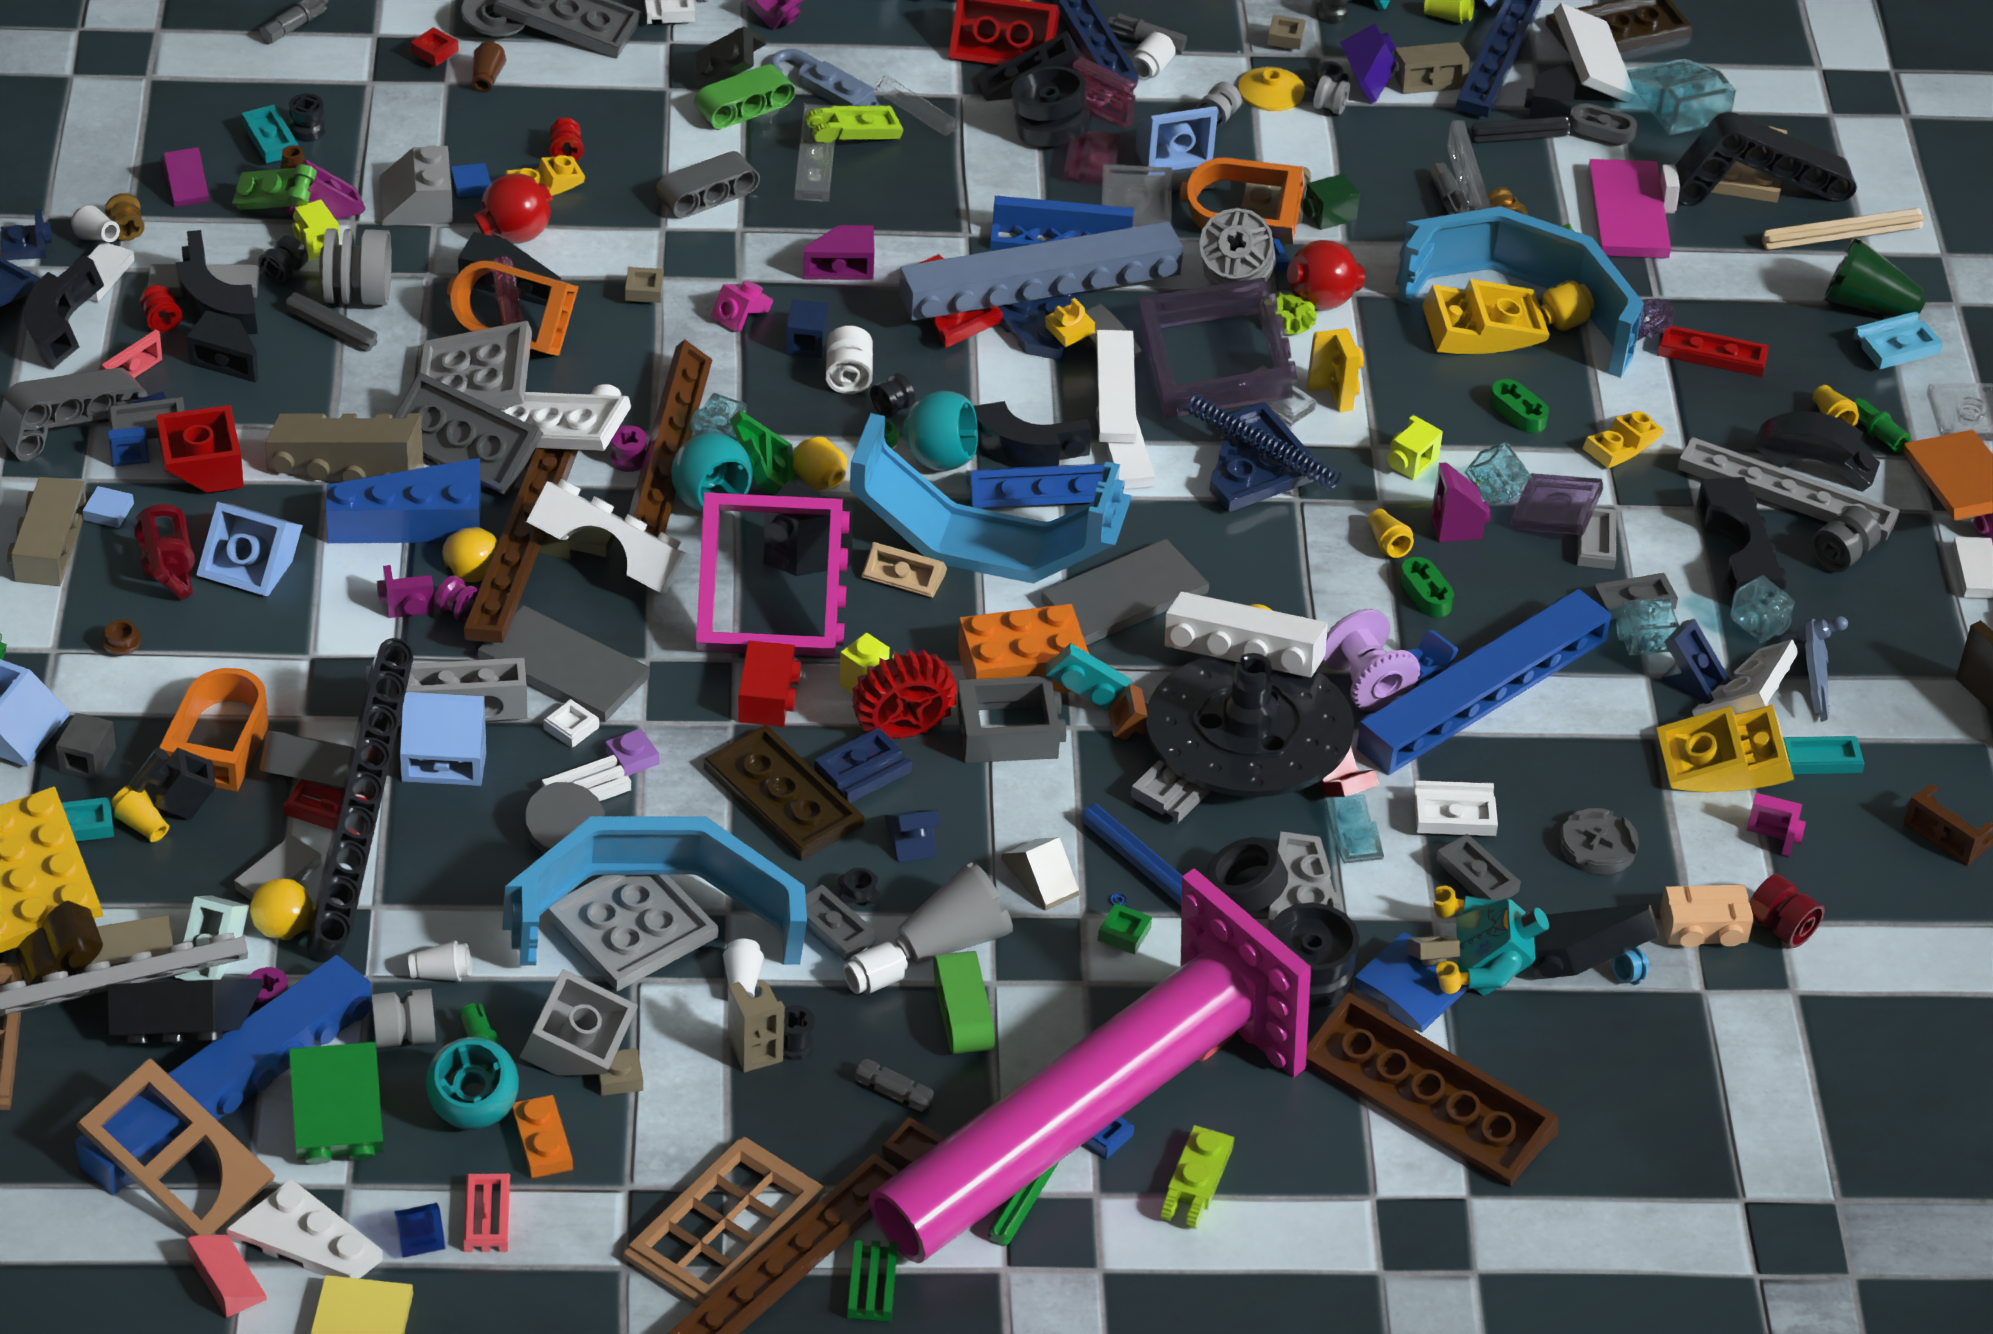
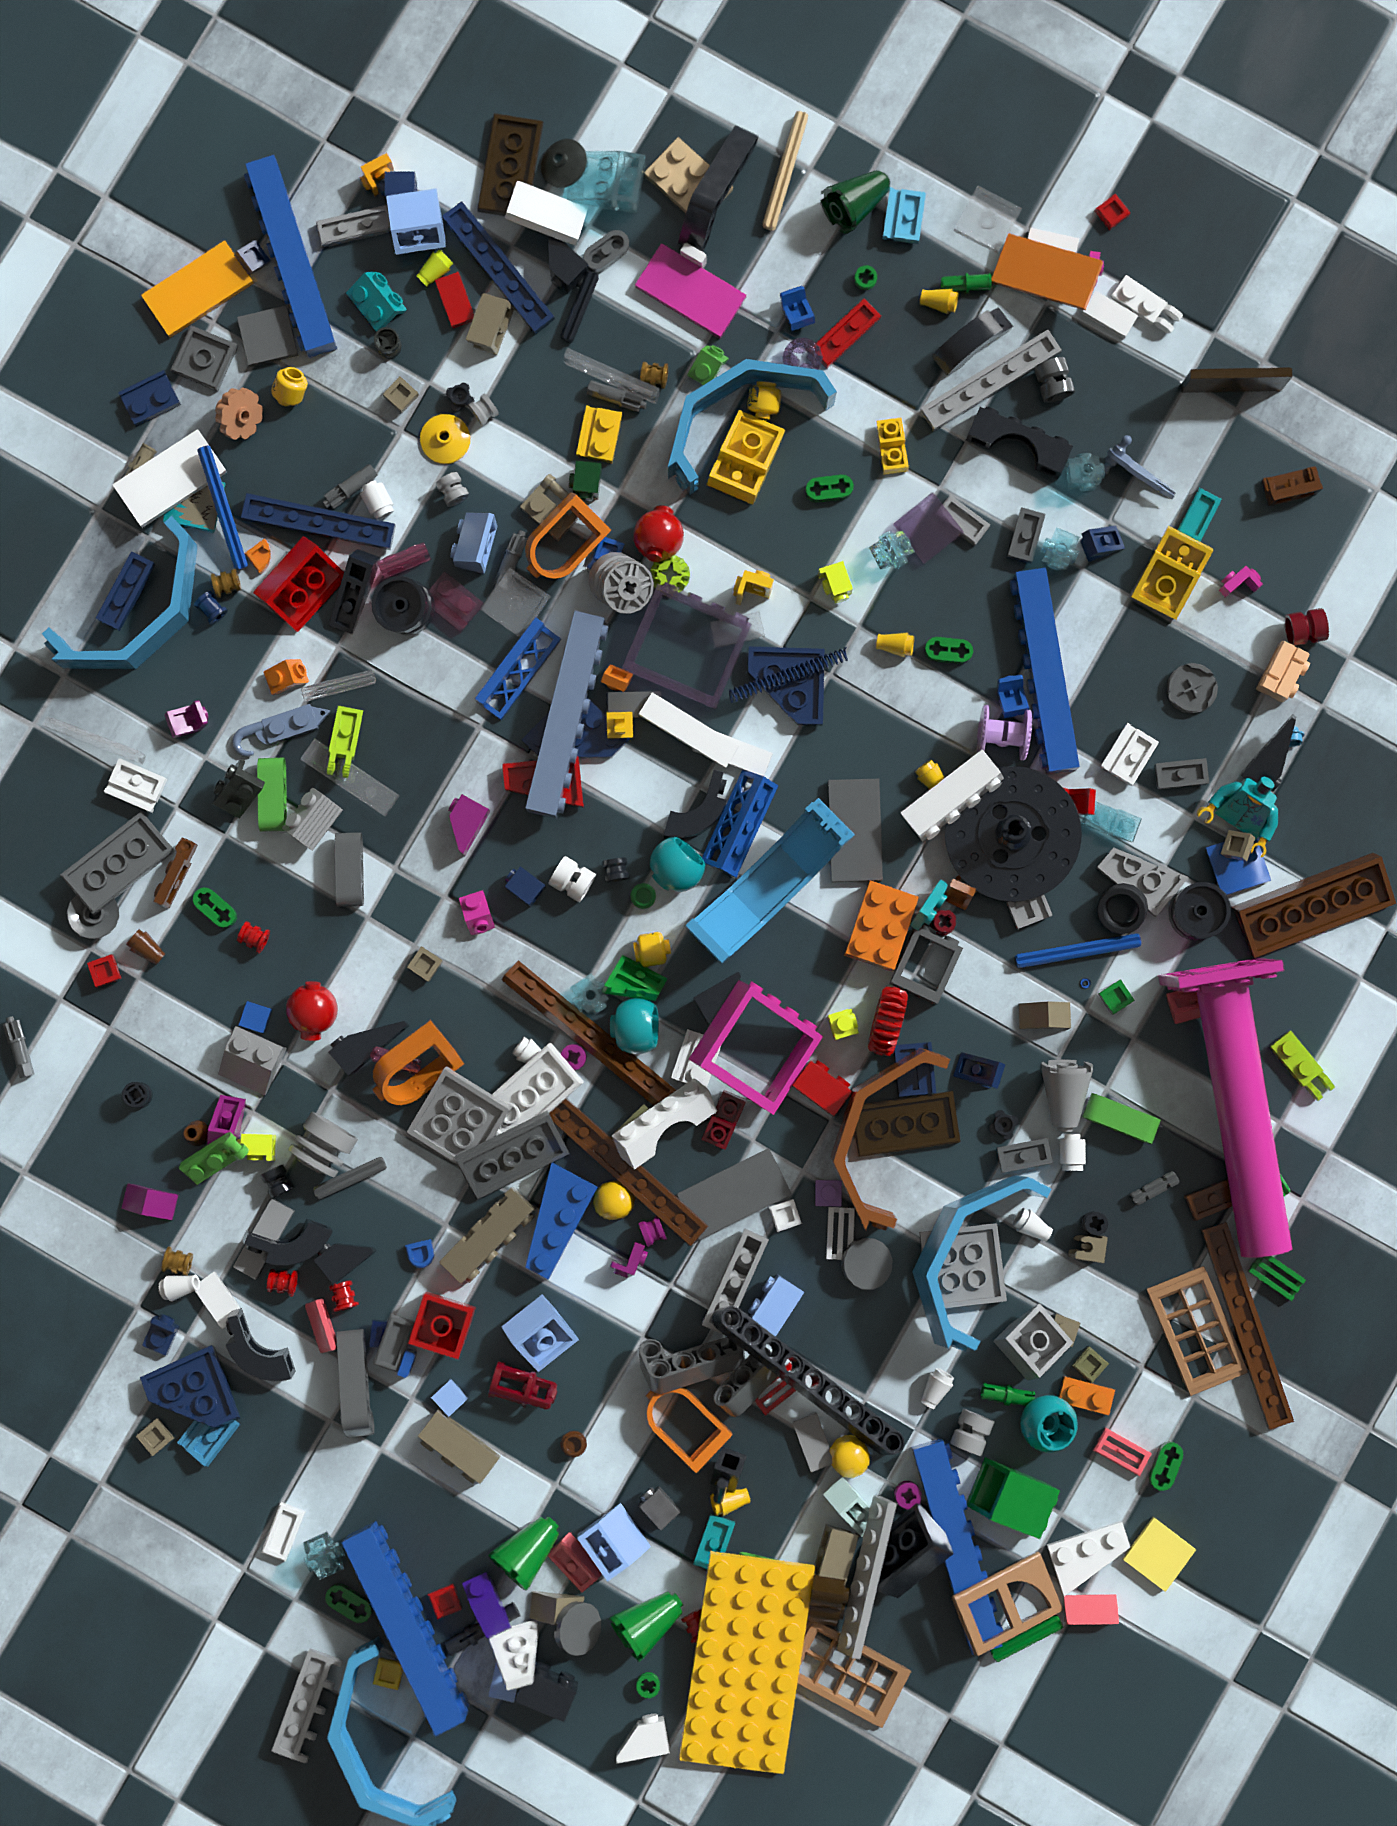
camera: 60 degrees left, 40 degrees up
teal plate [241,105,298,164] -> none
clear blue tile [394,1203,446,1258] -> none
yellow slope [505,155,585,196] -> none
tan slope [861,542,947,598] -> none
dark purple slope [1340,23,1397,104] -> none
magenta slope [1430,462,1490,542] -> none
white wing [1692,639,1799,716] -> none
none -> reddish brown hinge [153,837,198,909]
none -> green beam [193,888,237,928]
none -> orange bracket [263,659,309,695]
none -> light grey brick [282,788,343,851]
none -> red bush [329,1281,359,1312]
none -> blue tile [405,1239,434,1268]
none -> red tile [435,272,474,329]
none -> pearl dark grey dish [541,139,587,188]
none -> yellow plate [576,405,622,463]
none -> orange plate [601,664,633,692]
none -> dark grey beam [639,1337,745,1394]
none -> white plate [671,1029,721,1088]
none -> dark red slope [702,1090,747,1150]
none -> blue bracket [780,286,816,331]
none -> dark orange panel [830,1048,950,1230]
none -> green bush [854,265,877,290]
none -> dark red bush [930,910,956,936]
none -> green axle [990,1615,1063,1662]
none -> olive tile [1071,1346,1109,1383]
none -> green beam [1149,1441,1183,1491]

